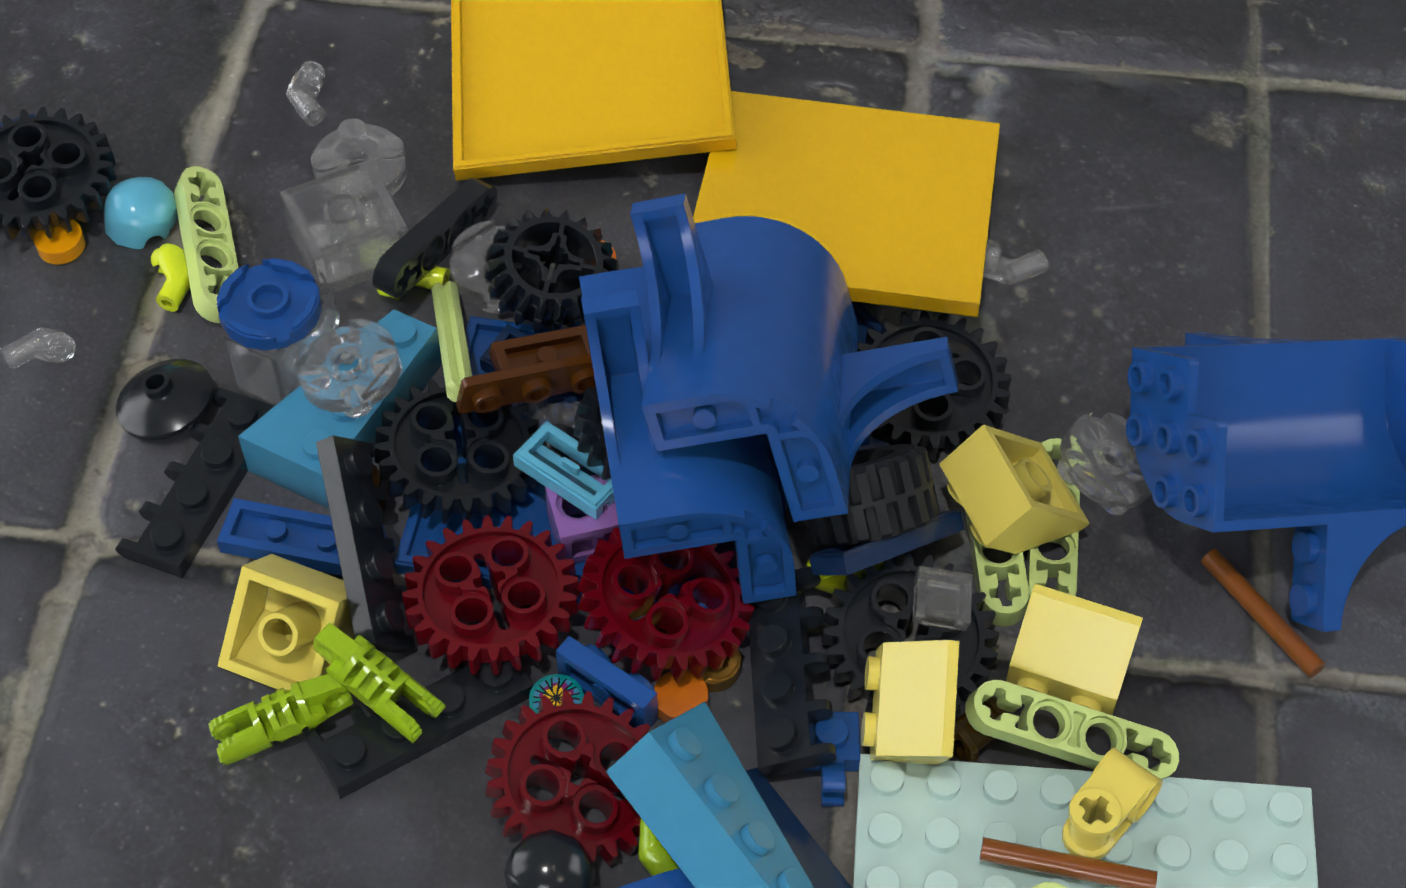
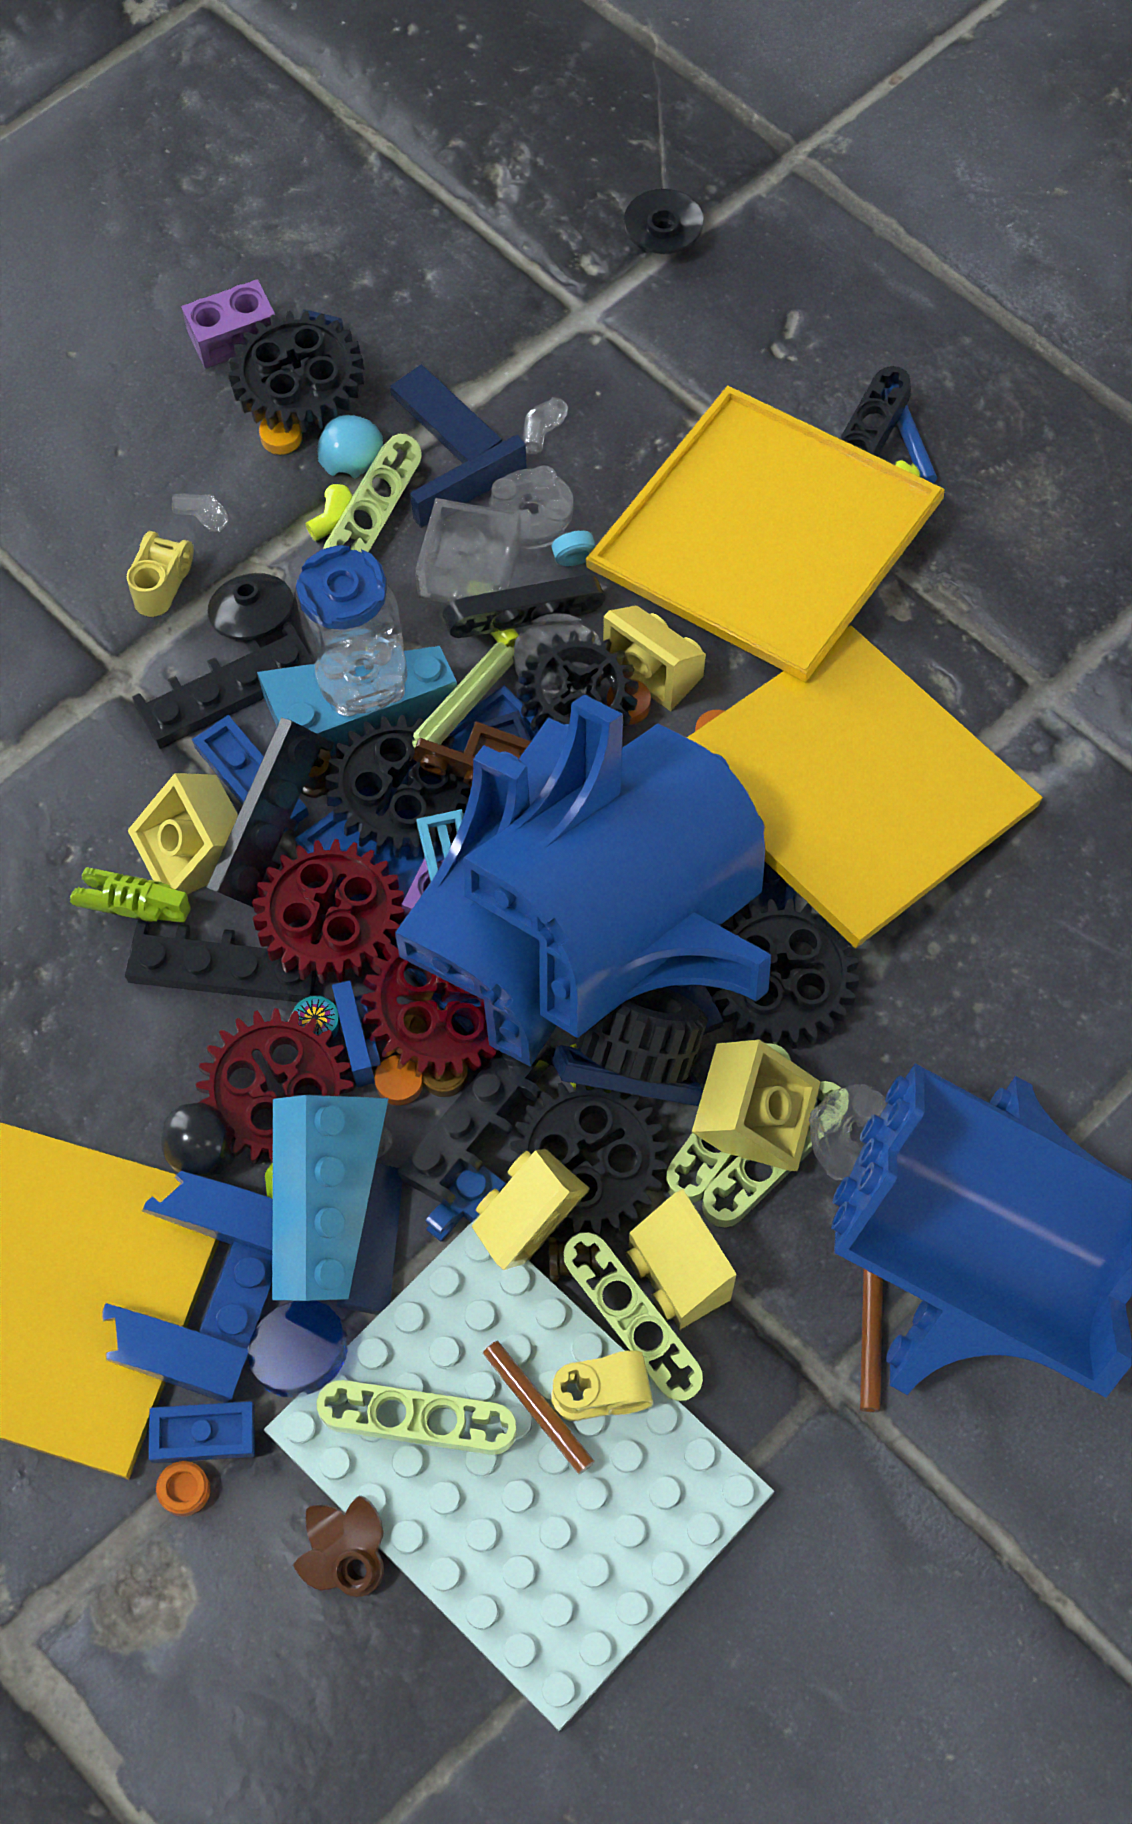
camera: 40 degrees right, 10 degrees up
lime hinge [313,623,446,743] -> none
clear tile [912,566,973,631] -> none
clear arm [983,243,1048,285] -> none
none -> light yellow piece [127,531,194,617]
none -> dark blue tile [390,364,502,463]
none -> dark blue tile [410,434,527,528]
none -> medium azure tile [552,531,596,566]
none -> light yellow slope [603,605,706,711]

